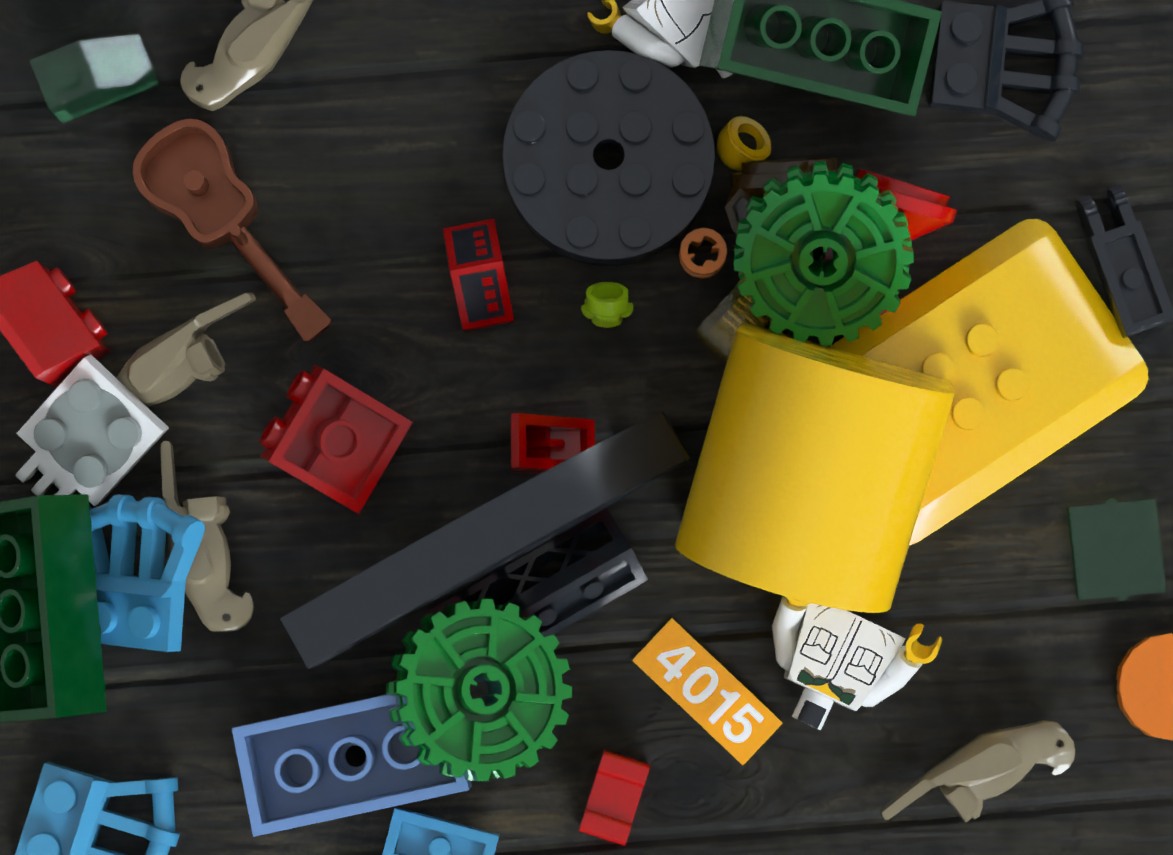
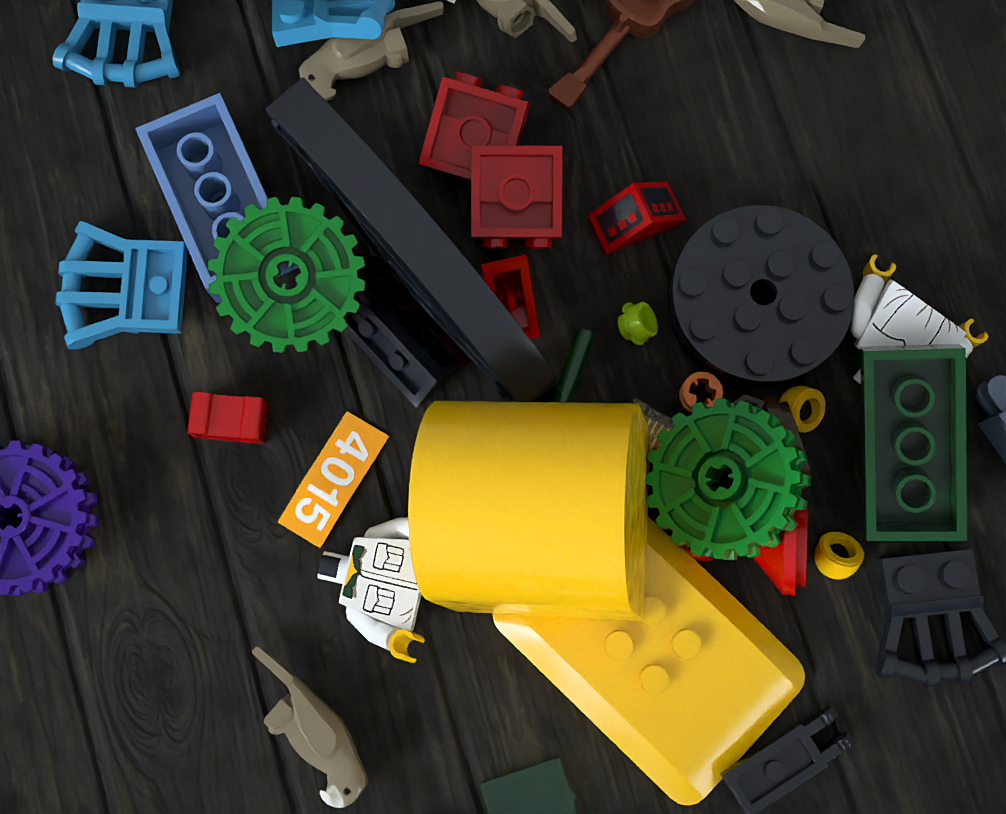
camera: 75 degrees right, 5 degrees down
none -> red plate [471,145,562,249]
none -> dark green piece [552,328,595,403]
none -> yellow piece [814,532,864,580]

